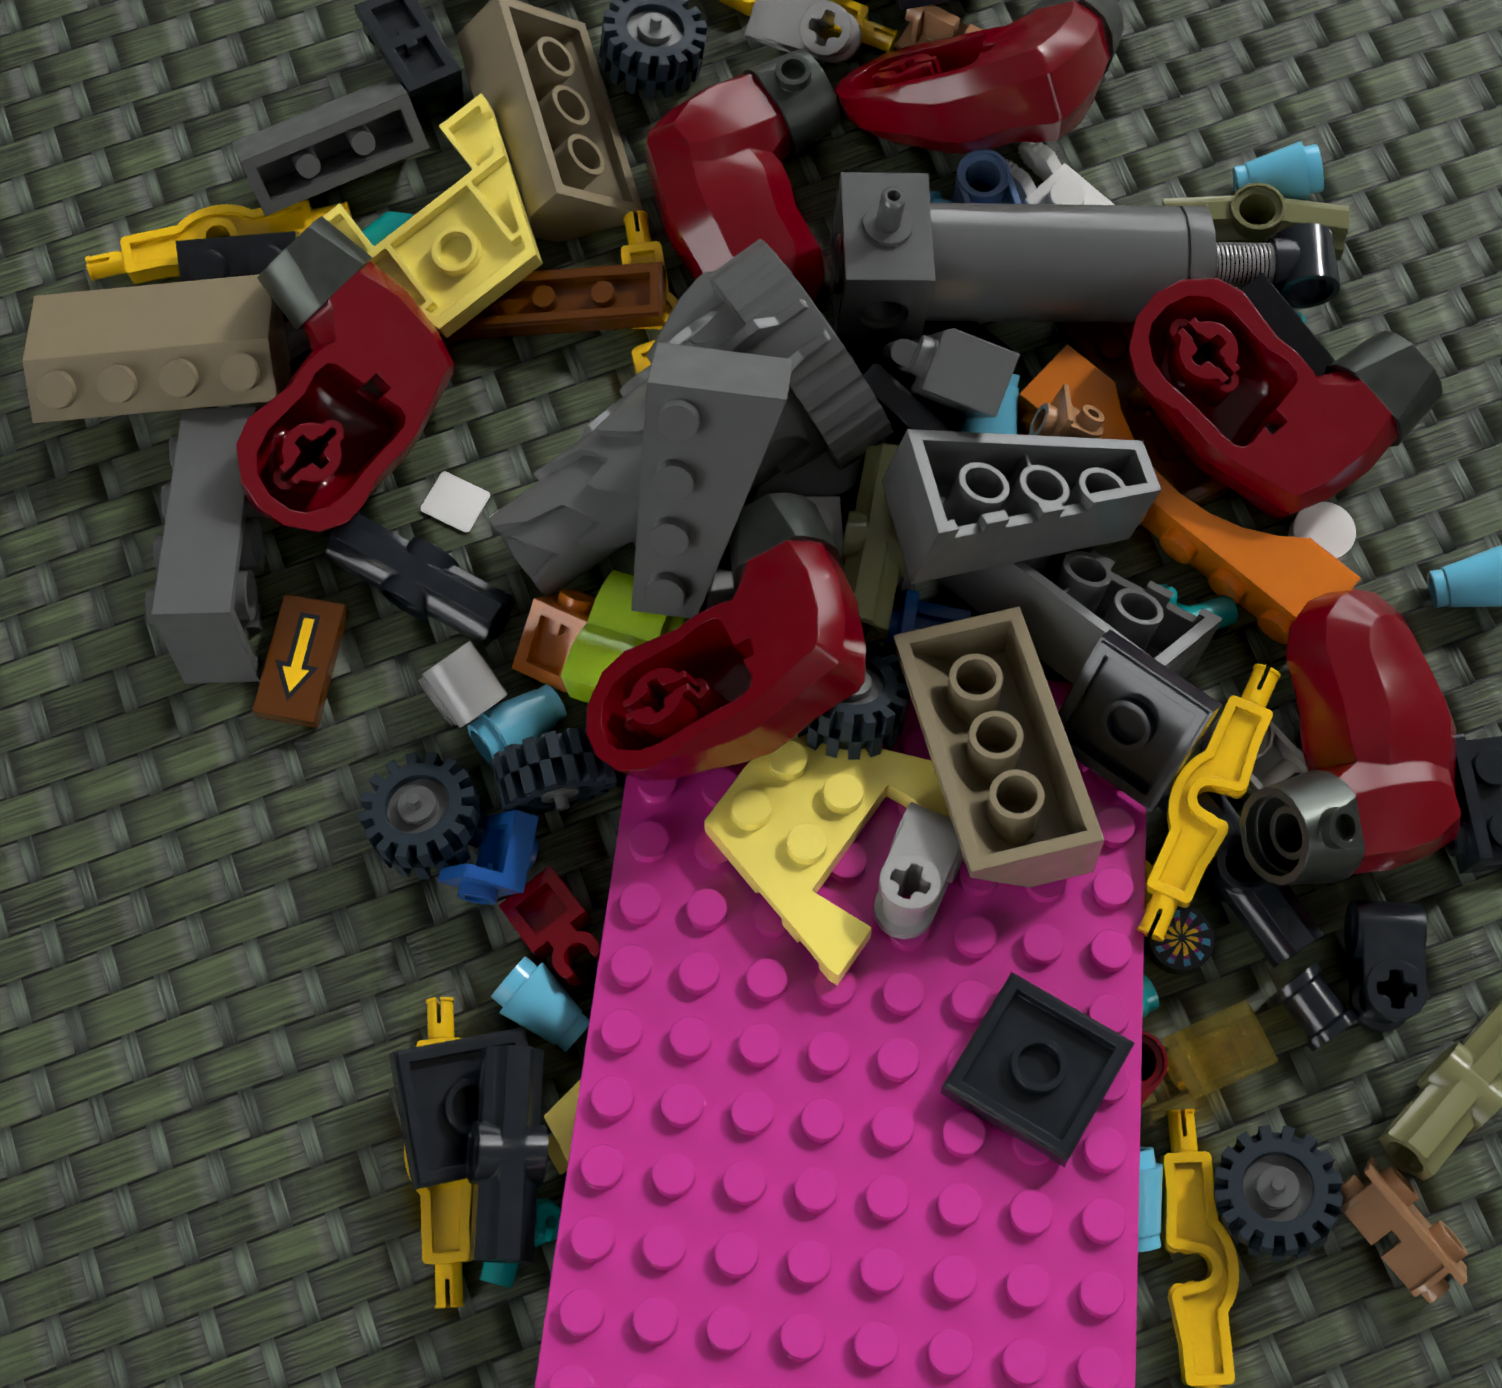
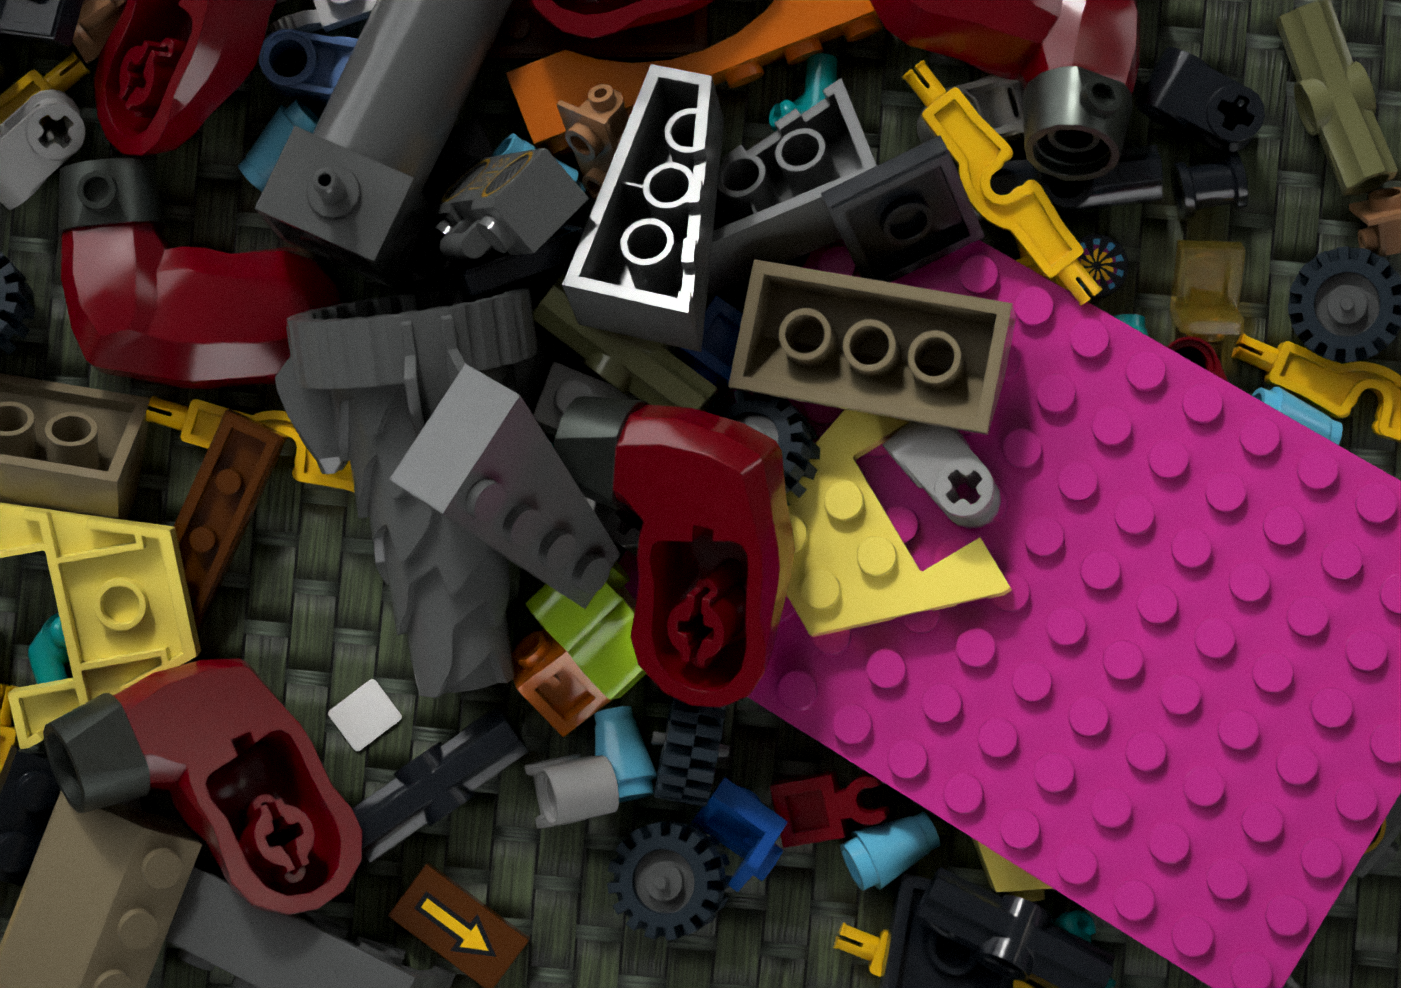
camera: 65 degrees left, 15 degrees up
black tile [941,972,1135,1167] -> none

